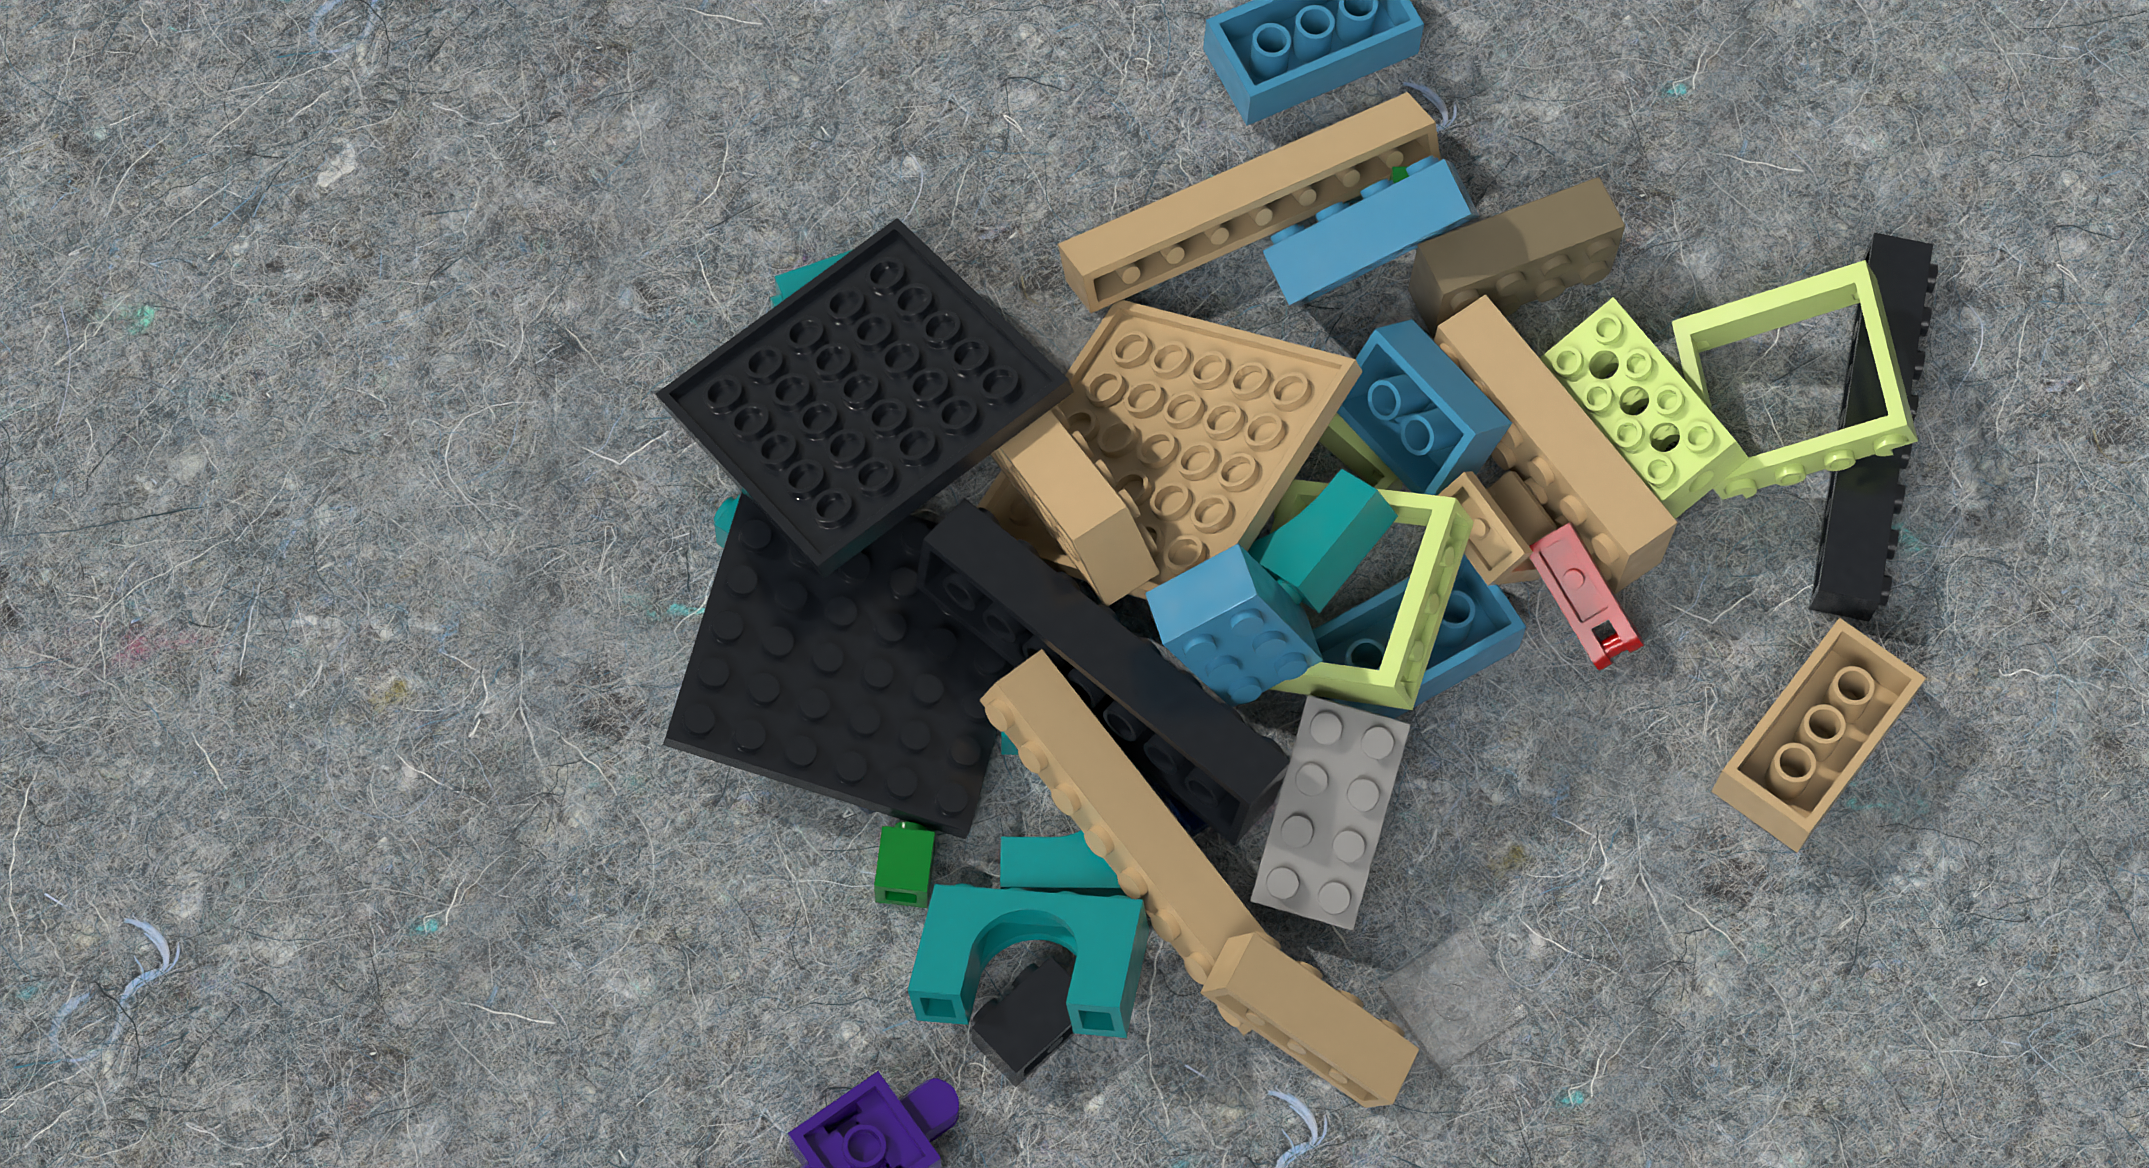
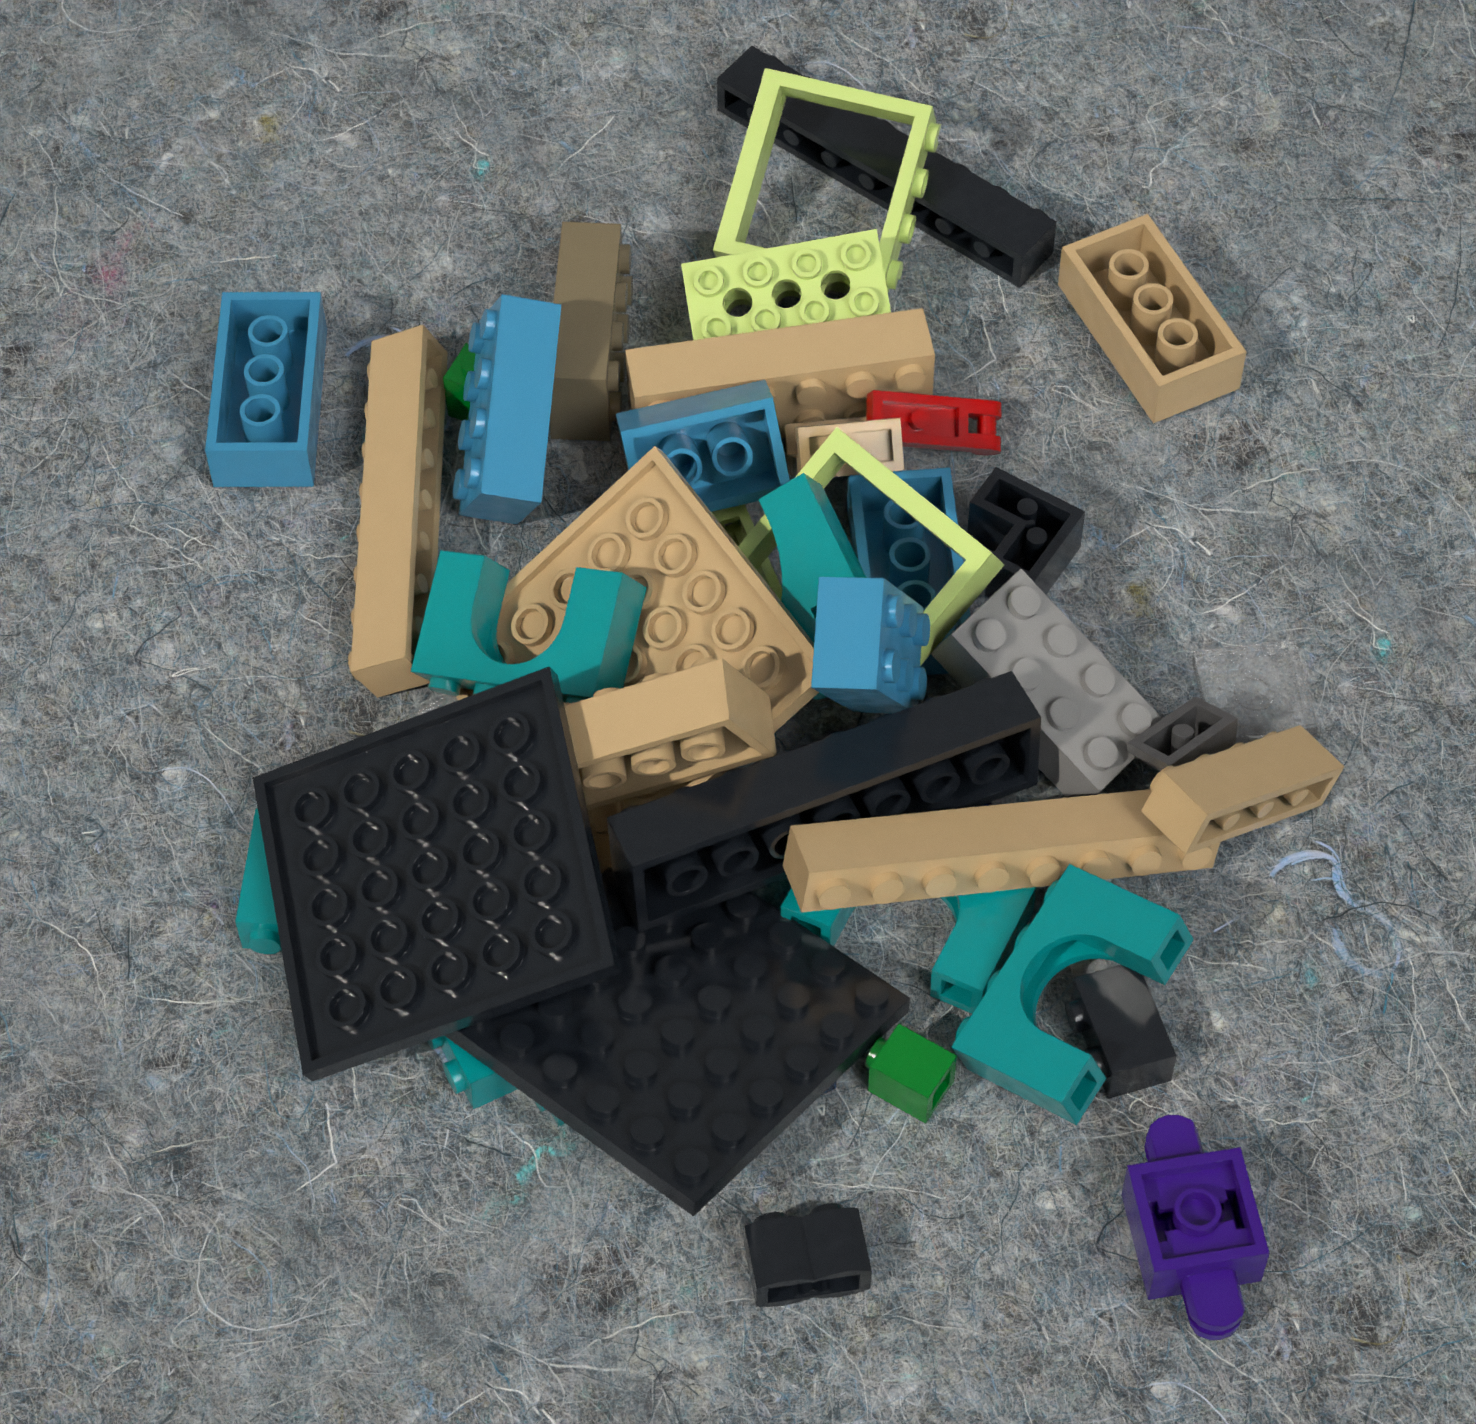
camera: 60 degrees left, 10 degrees down
none -> teal arch [411,550,647,703]
none -> black brick [744,1203,872,1307]
none -> black brick [967,467,1085,598]
none -> flat silver slope [1127,696,1238,771]

